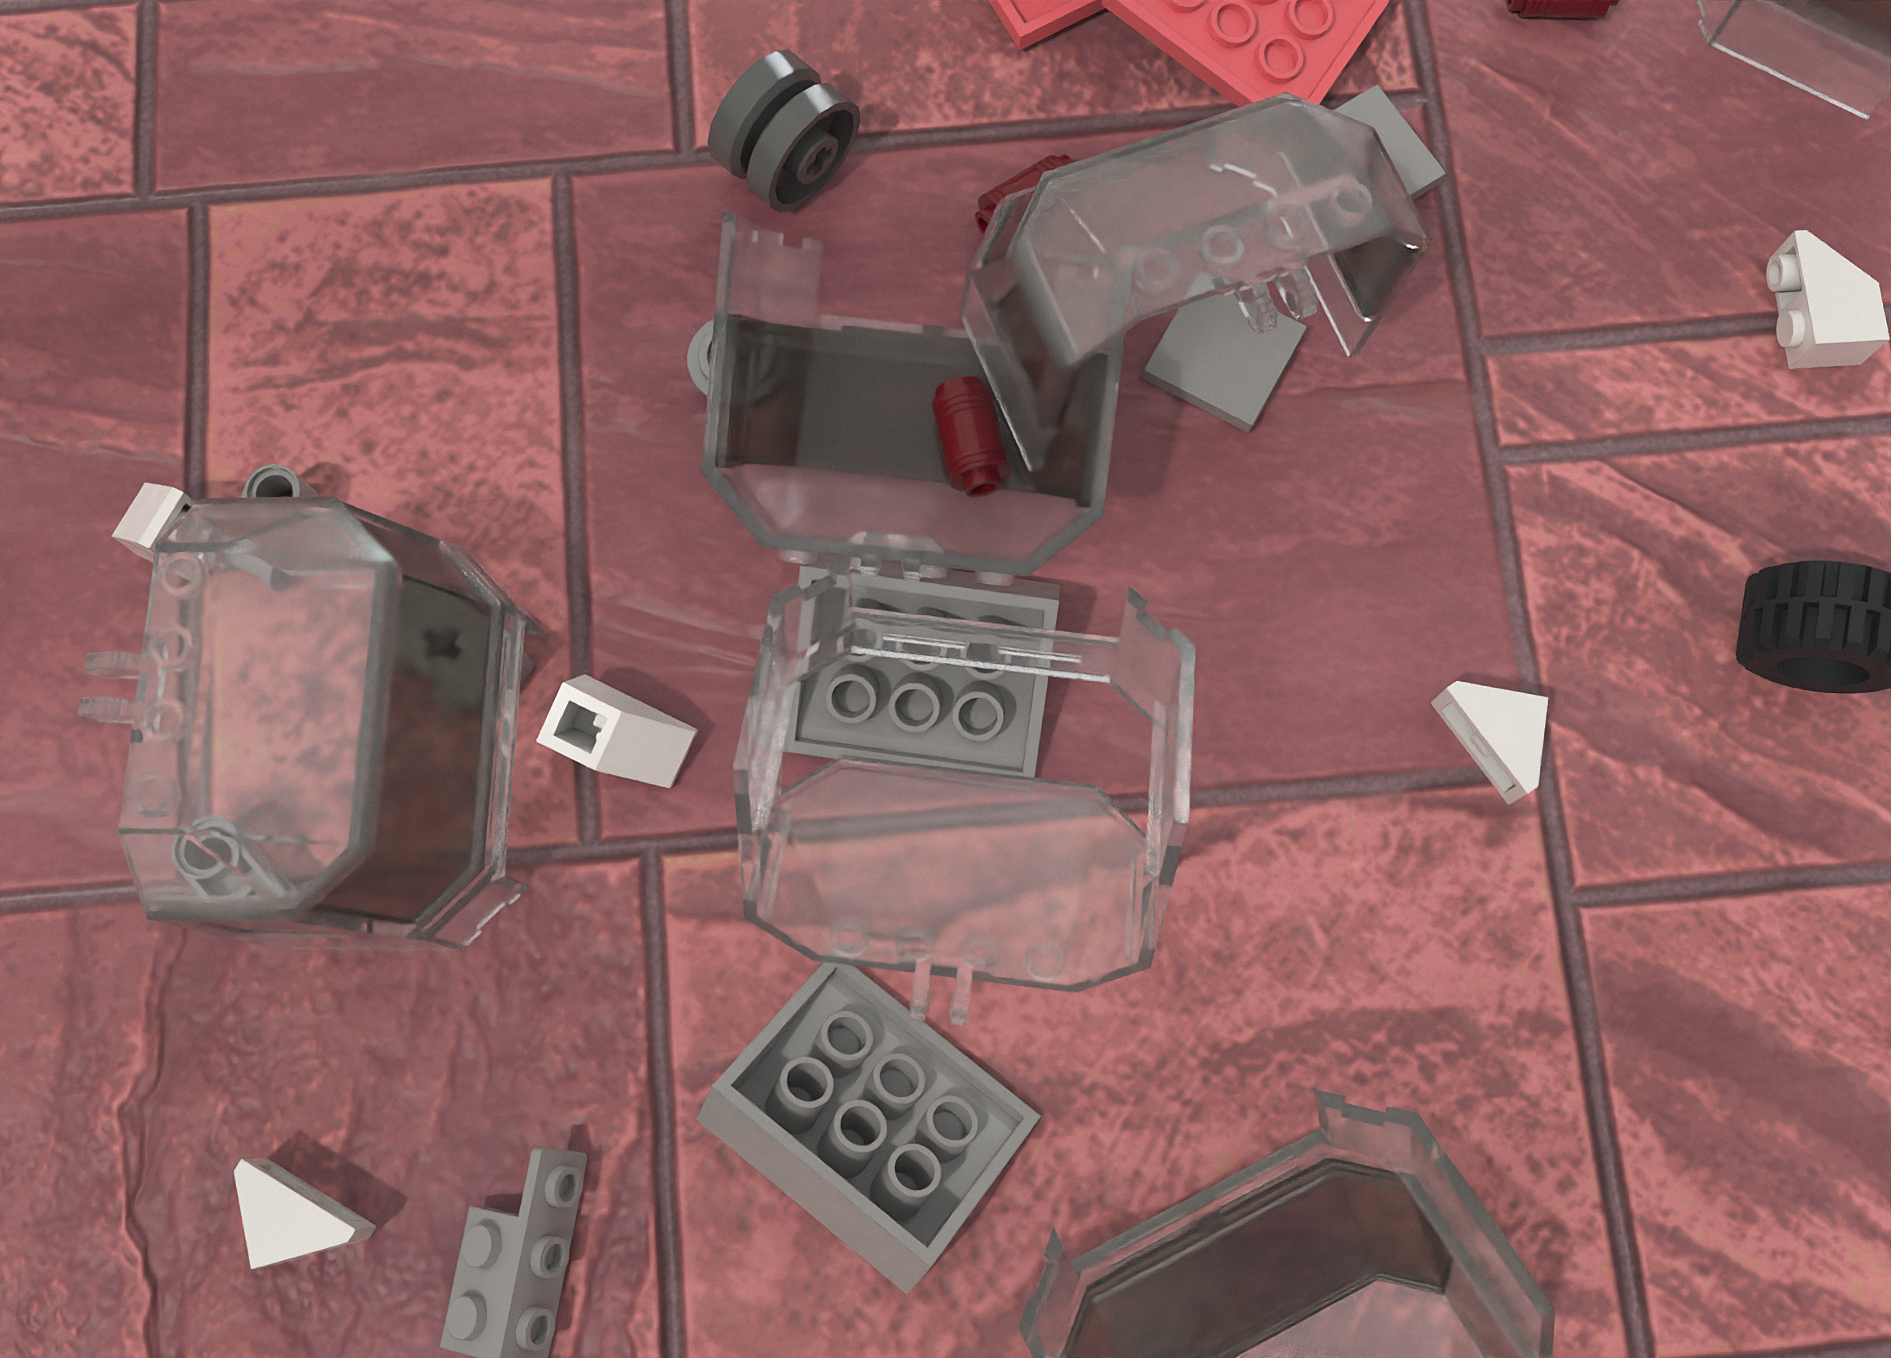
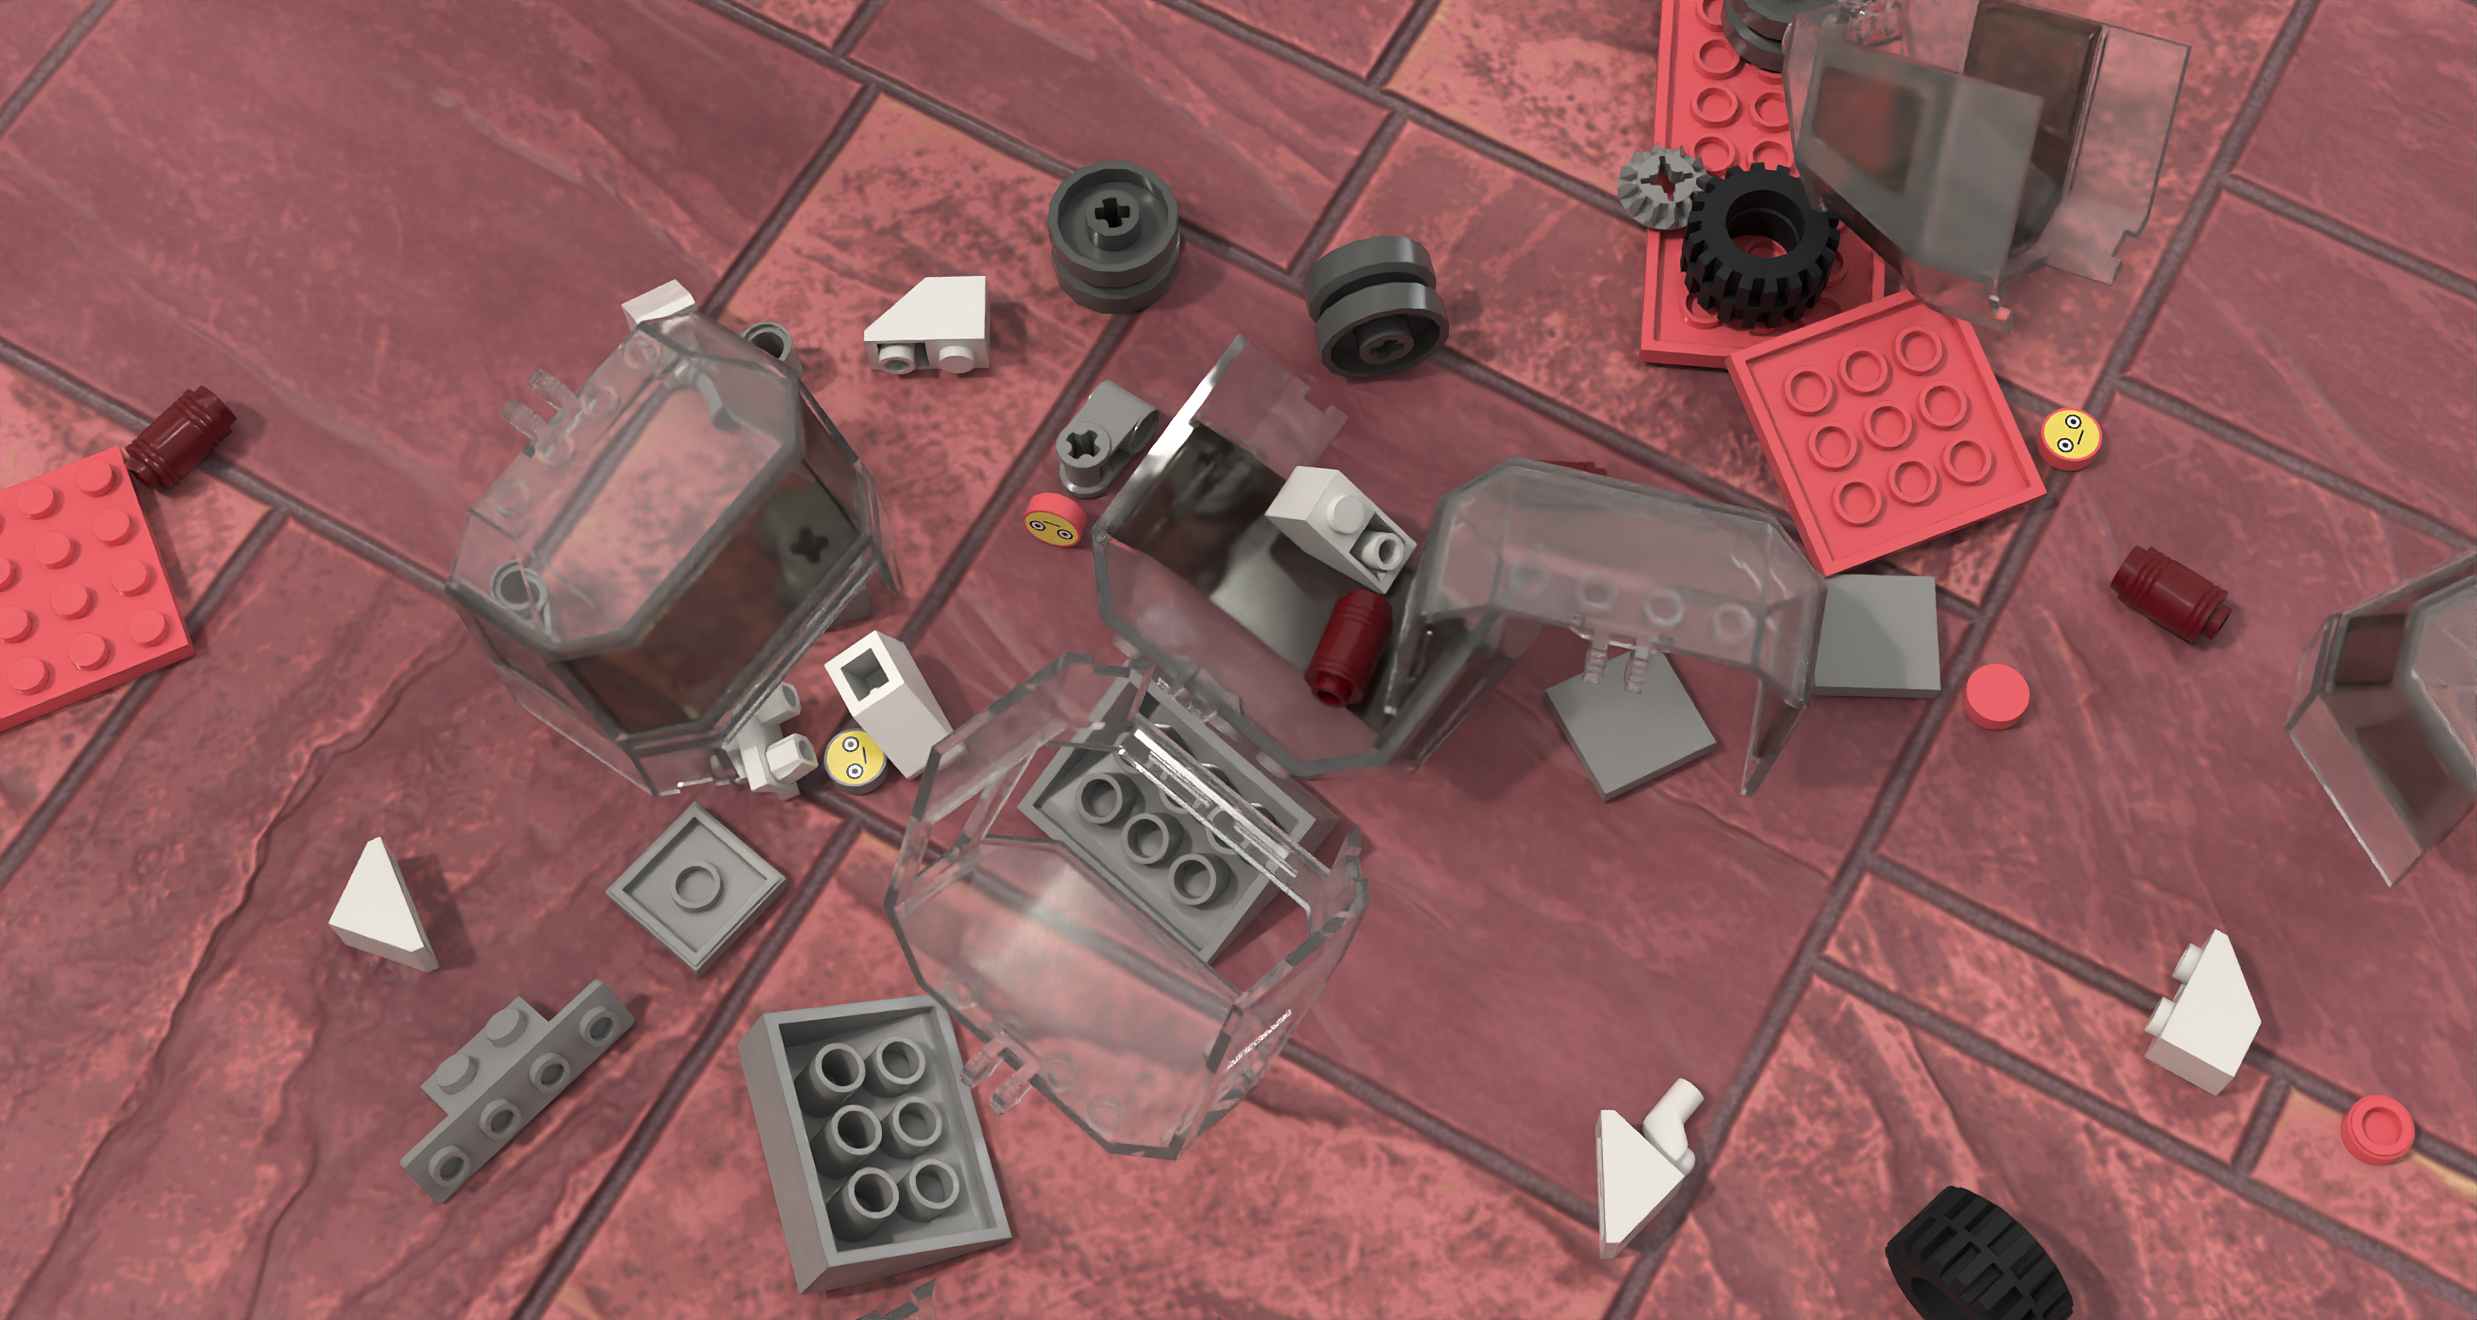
camera: 35 degrees right, 10 degrees down
none -> light grey tile [605,801,789,978]
none -> white hips [709,680,818,801]
none -> tile [824,728,889,795]
none -> white slope [864,276,990,374]
none -> tile [1022,493,1087,547]
none -> dark grey wheel [1048,161,1180,314]
none -> light grey piece [1056,379,1161,499]
none -> white slope [1264,466,1417,594]
none -> white arm [1642,1078,1704,1176]
none -> coral tile [1962,664,2030,730]

